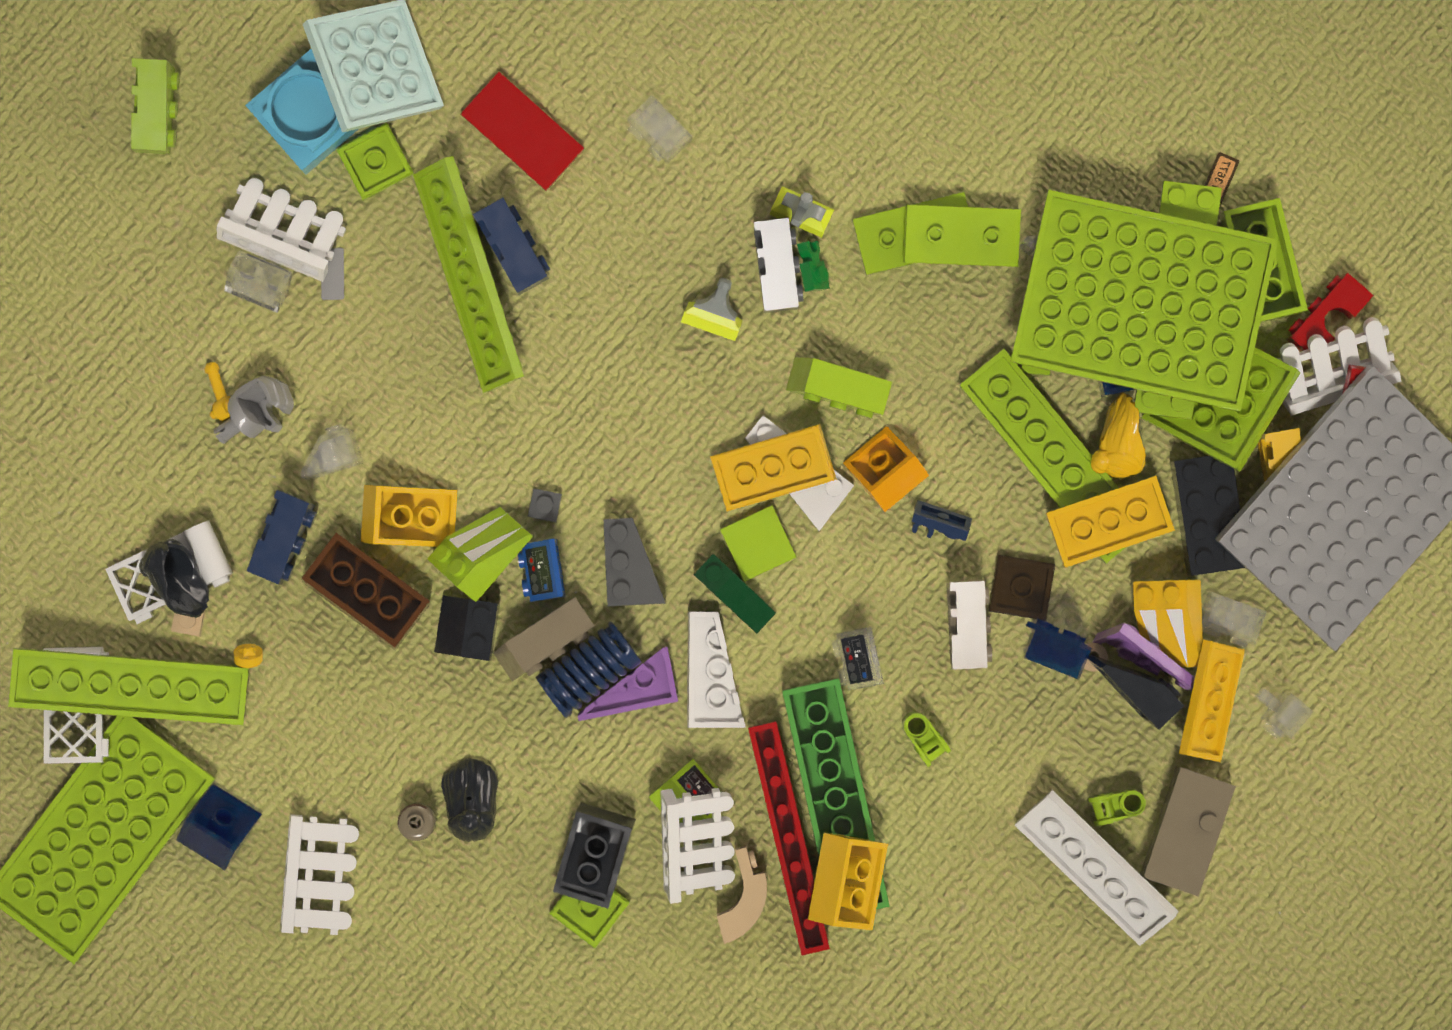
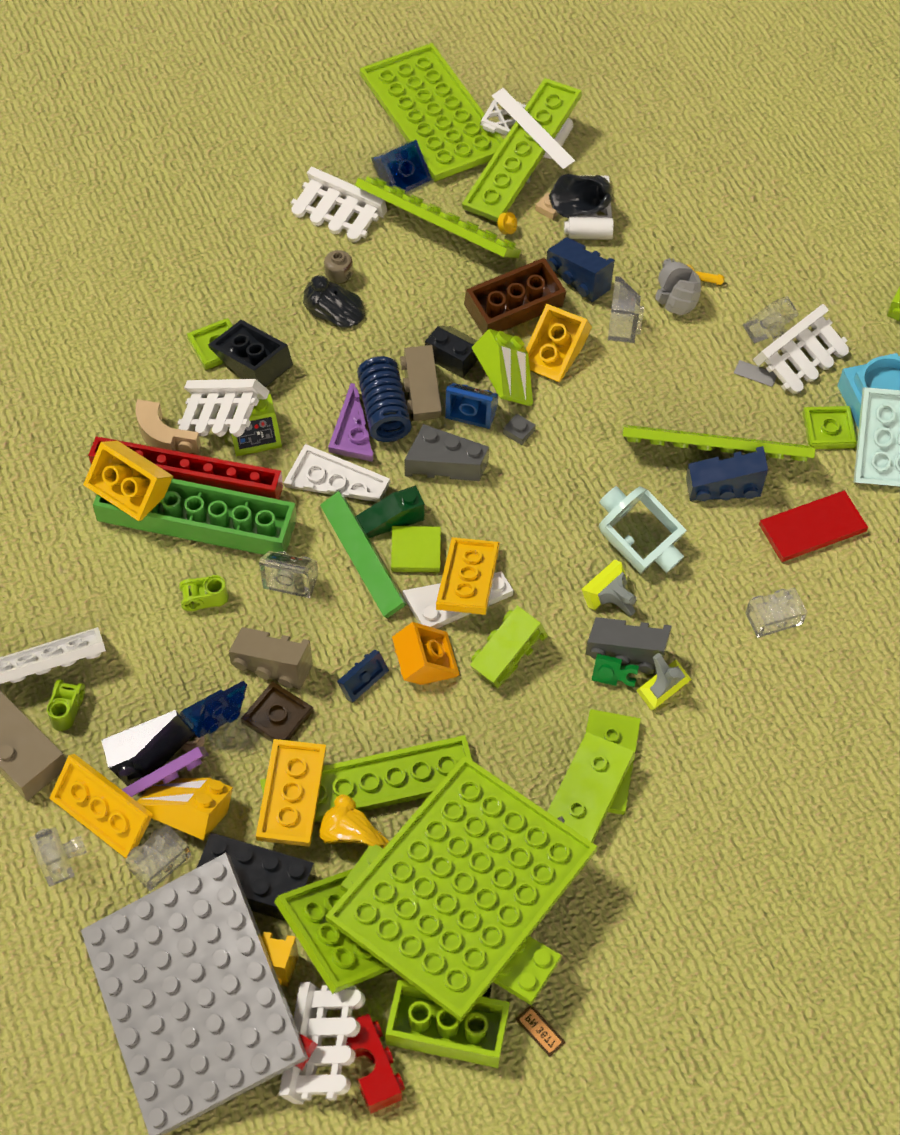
camera: 115 degrees right, 30 degrees down
none -> bright green tile [320,491,407,619]
none -> lime plate [355,176,522,258]
none -> white sticker [492,88,575,169]
none -> light aqua piece [598,486,687,574]

